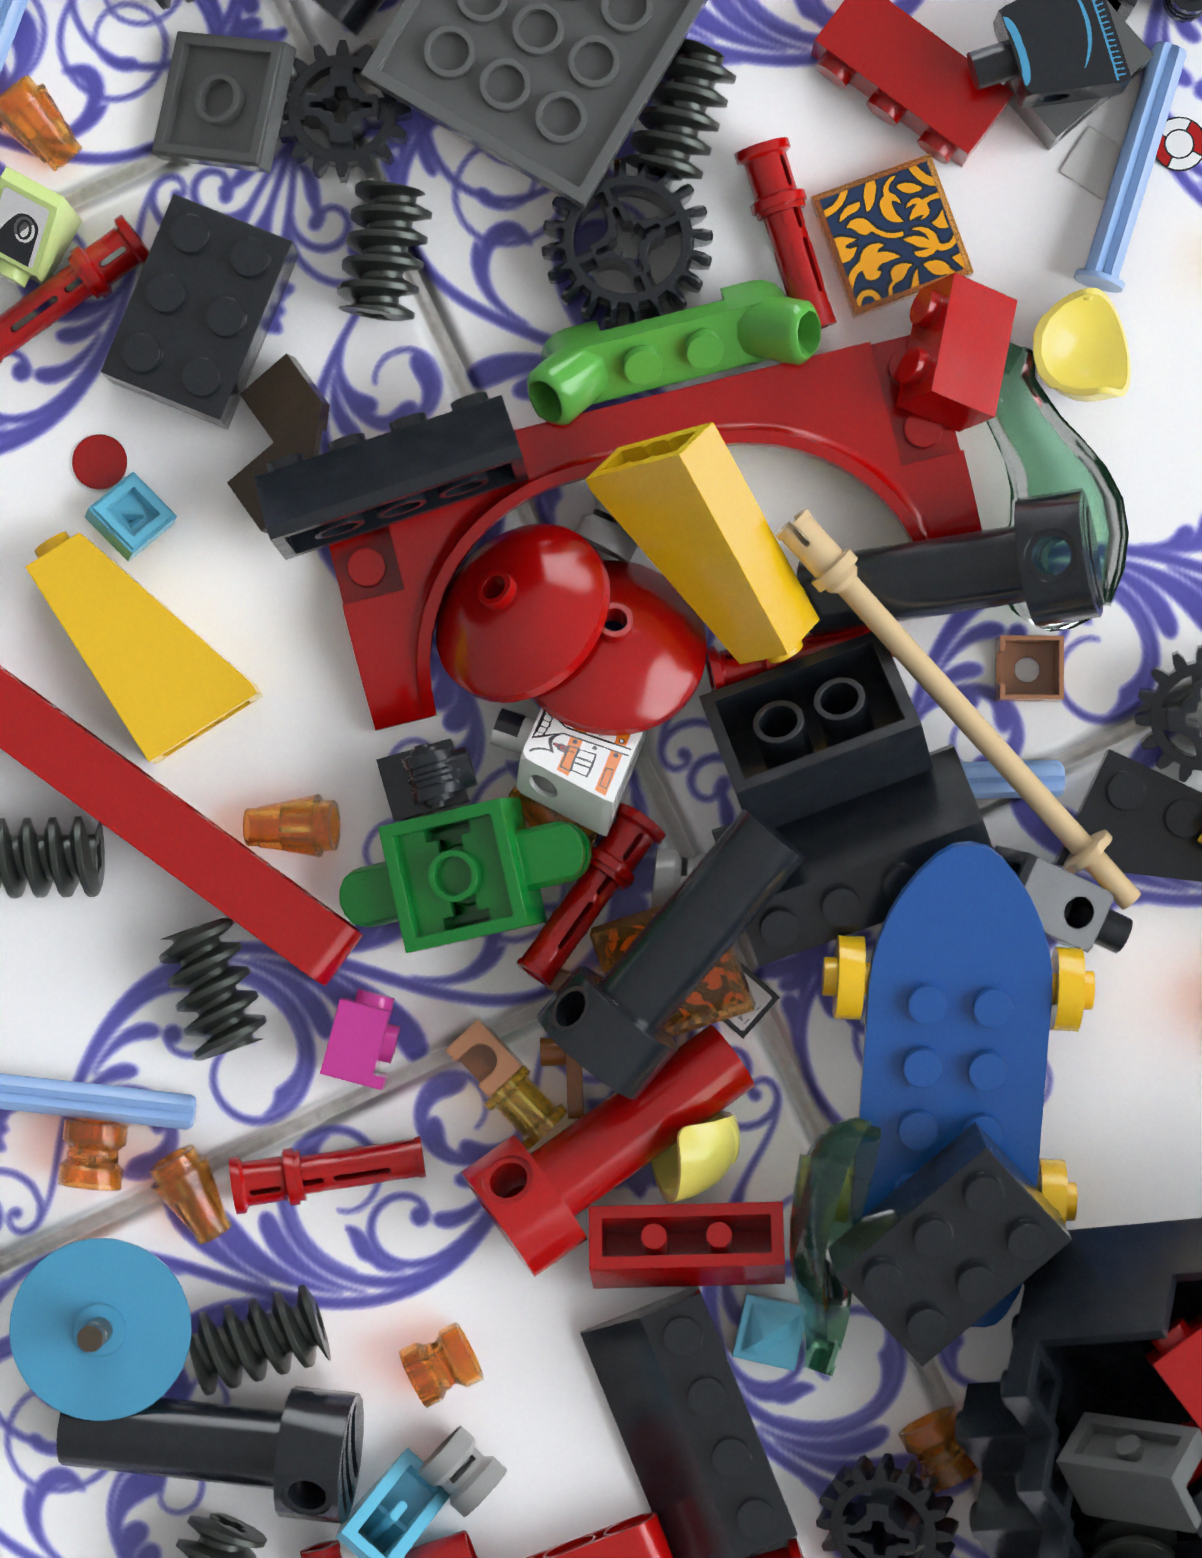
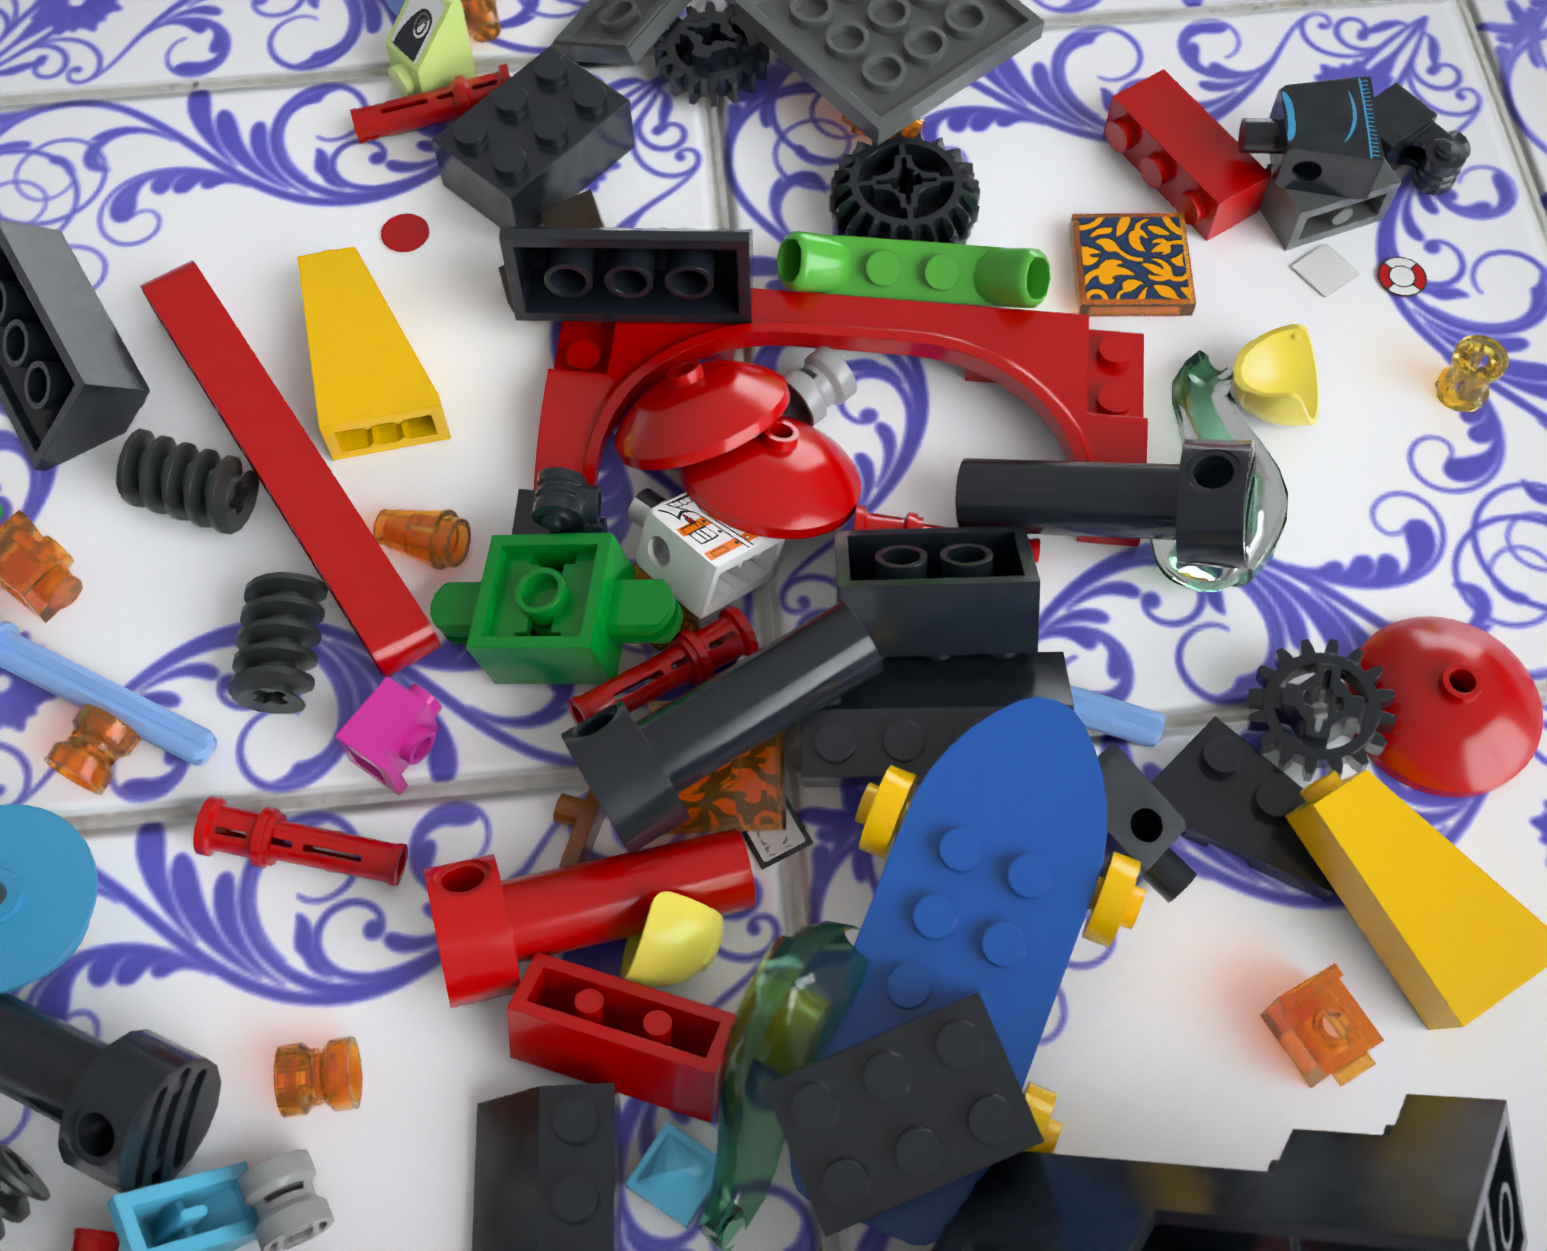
camera: 25 degrees right, 25 degrees down
medium azure tile [84,471,177,562] -> none
clear orange cone [149,1144,232,1244] -> none
pearl dark grey piece [189,1284,331,1396] -> none
pearl dark grey piece [337,180,433,321] -> none
nougat piece [445,1017,523,1097] -> none
clear yellow bush [483,1064,568,1150] -> none
yellow slope [585,422,820,664] -> none
pearl dark grey piece [624,38,736,181] -> none
red pin [734,137,837,329] -> none
tan bar [775,508,1141,910] -> none
brick [896,272,1017,432] -> none
nougat piece [995,635,1064,702] -> none
light blue axle [1074,41,1186,293] -> none

